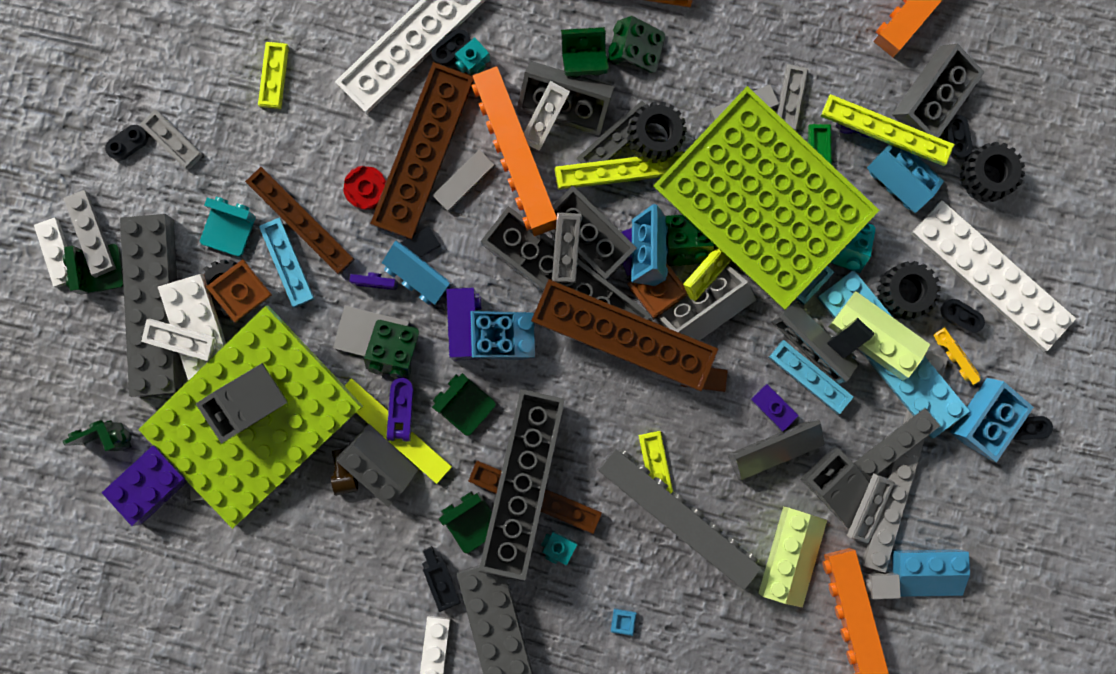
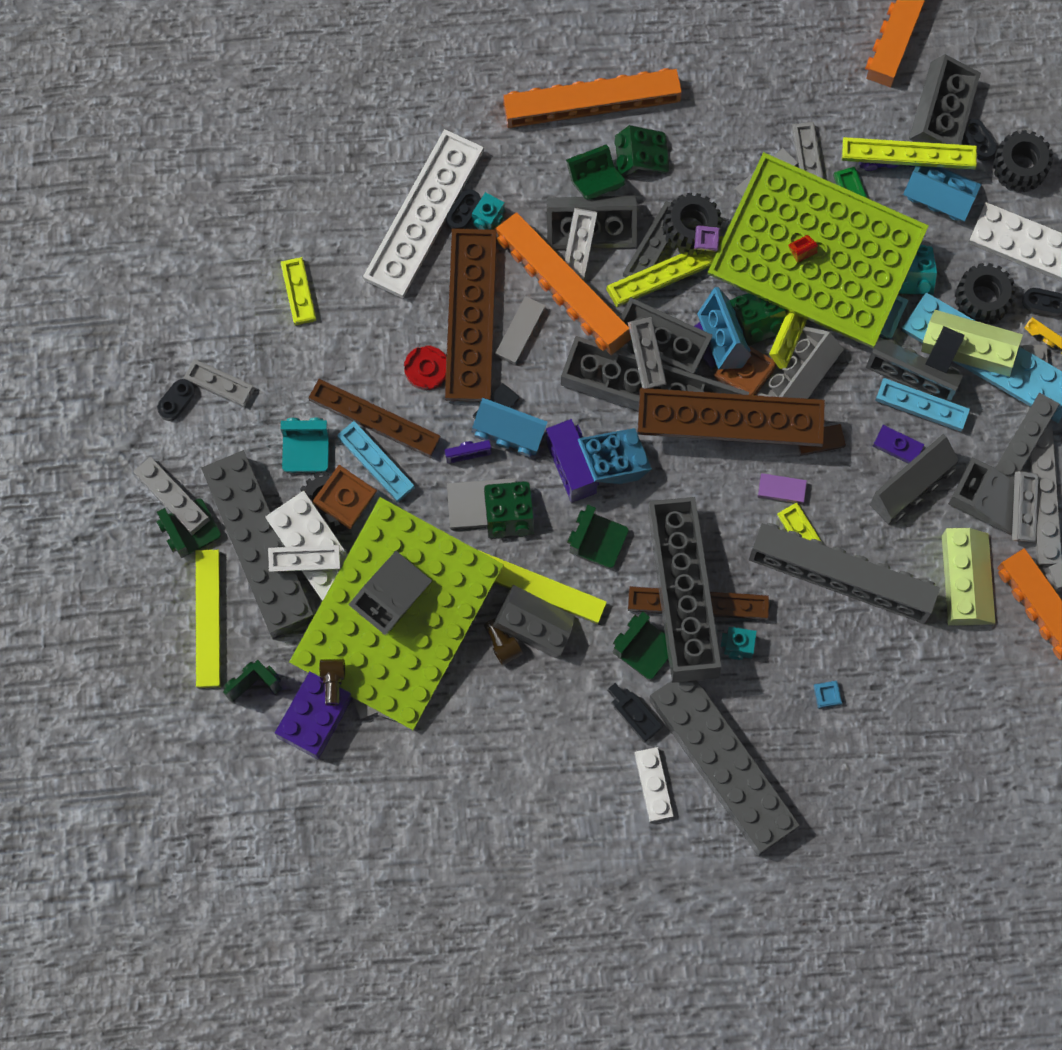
camera: 15 degrees left, 10 degrees down
white plate [34,218,68,288] -> none
dark purple plate [387,378,414,442] -> none
none -> neon yellow tile [195,549,220,688]
none -> dark brown pin [319,659,345,706]
none -> medium lavender tile [694,226,720,252]
none -> medium lavender tile [757,473,807,504]
none -> red slope [788,235,818,263]

